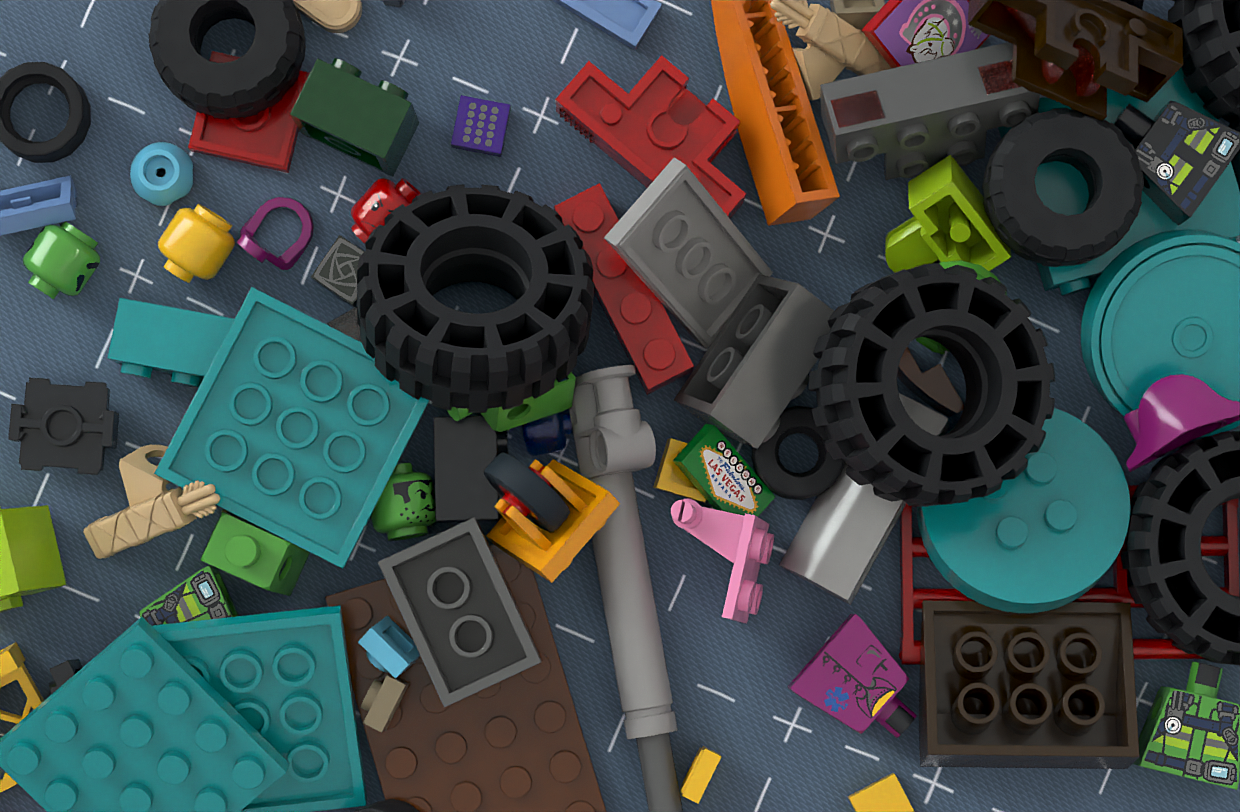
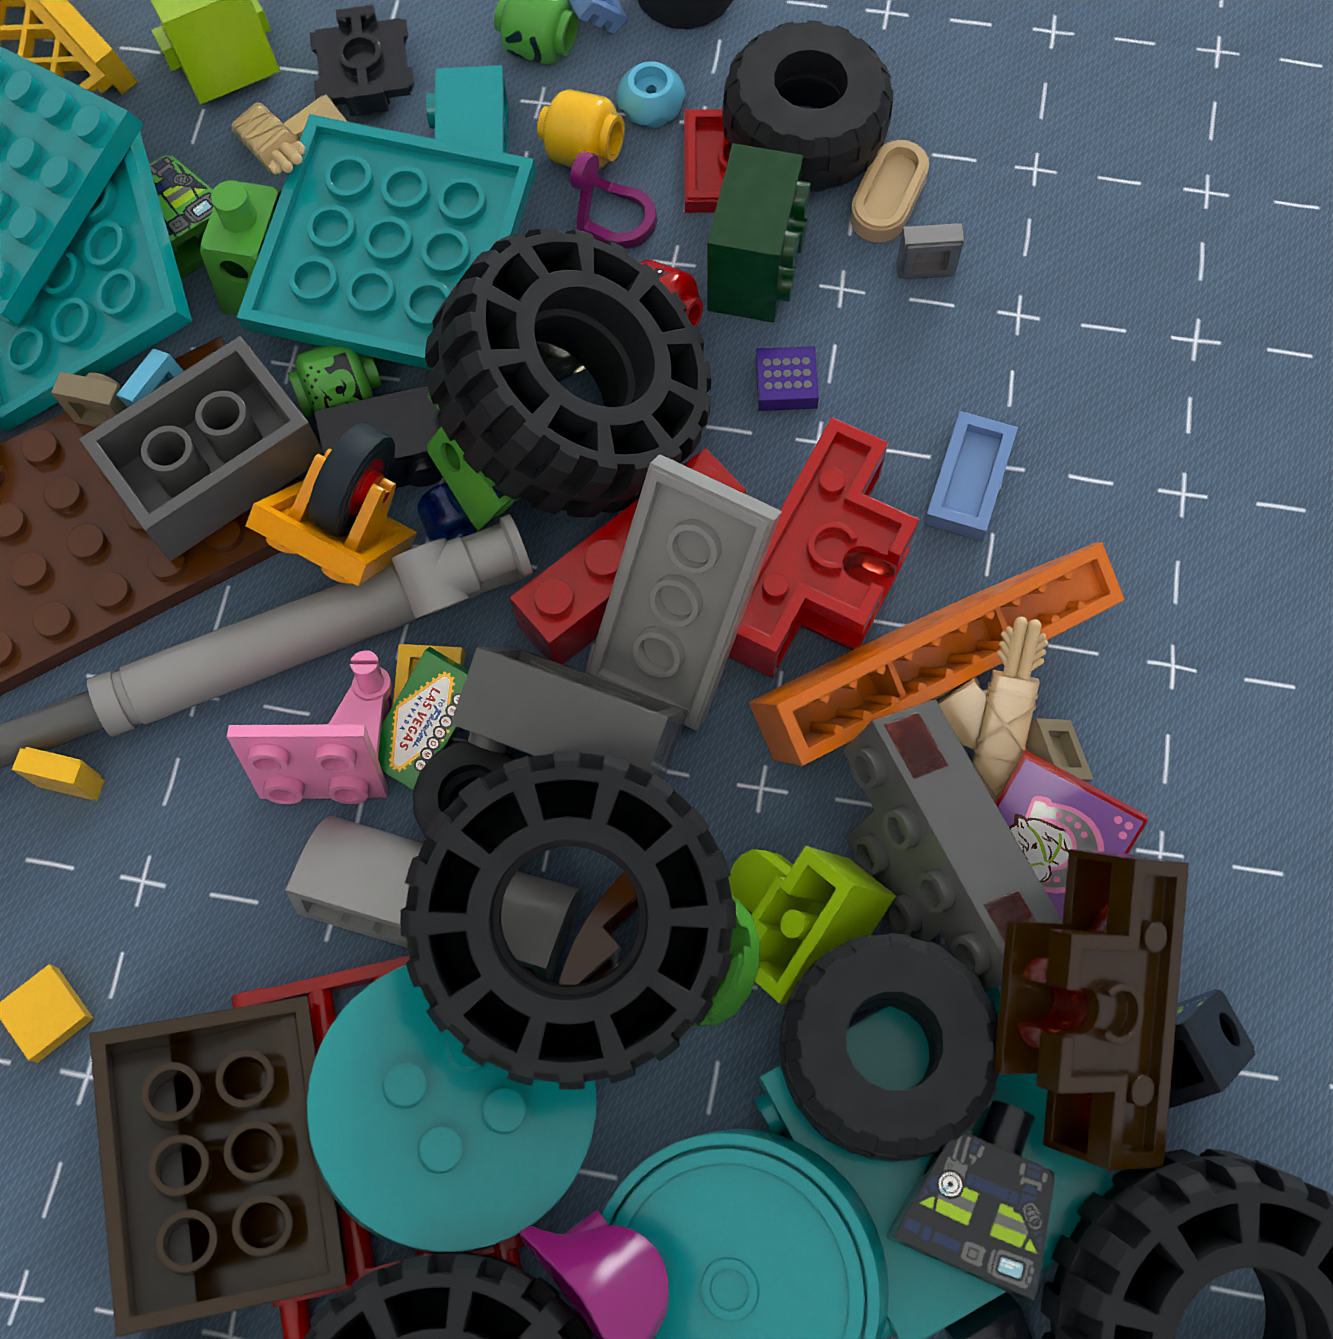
camera: 85 degrees right, 15 degrees down
magenta torso [787,614,917,738] -> none

